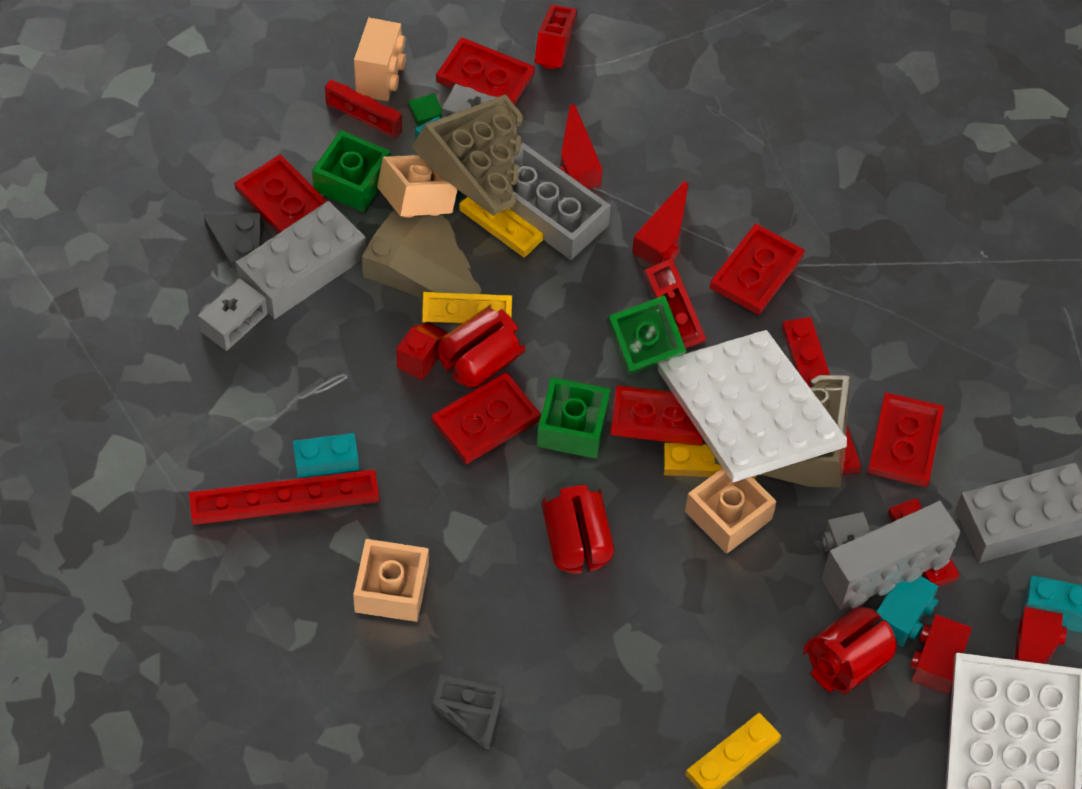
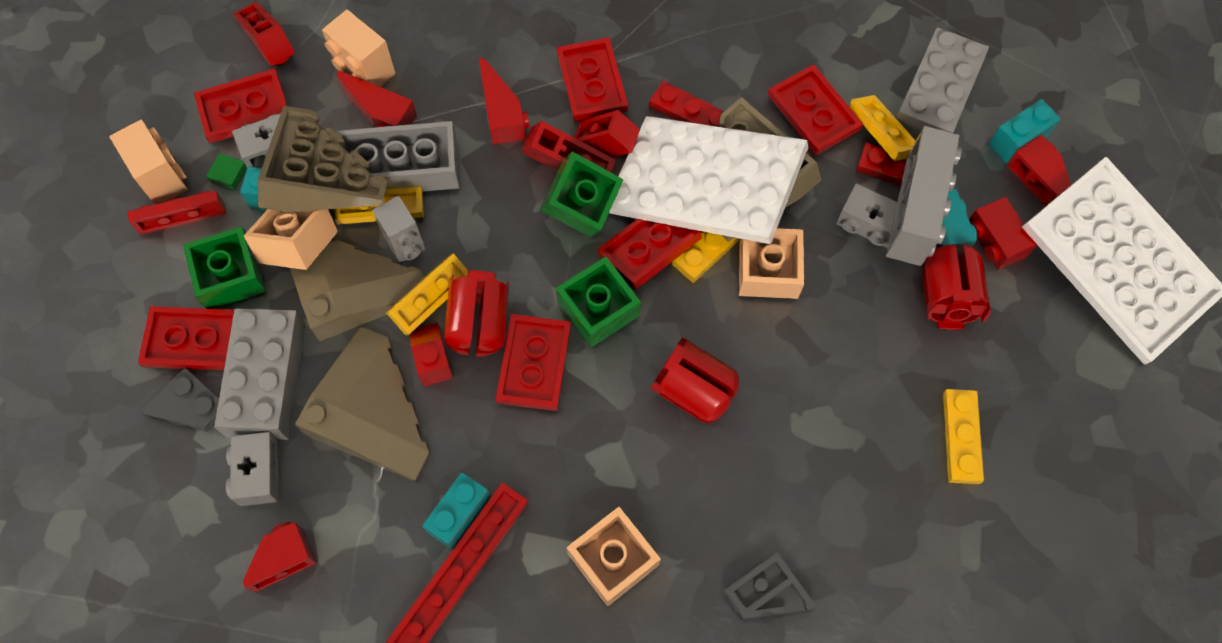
camera: 45 degrees left, 10 degrees up
none -> red slope [243,522,316,592]
none -> dark tan slope [295,326,430,482]
none -> light nougat brick [322,9,396,87]
none -> light grey brick [372,196,425,263]
none -> red slope [574,110,640,158]
none -> yellow plate [849,95,916,161]

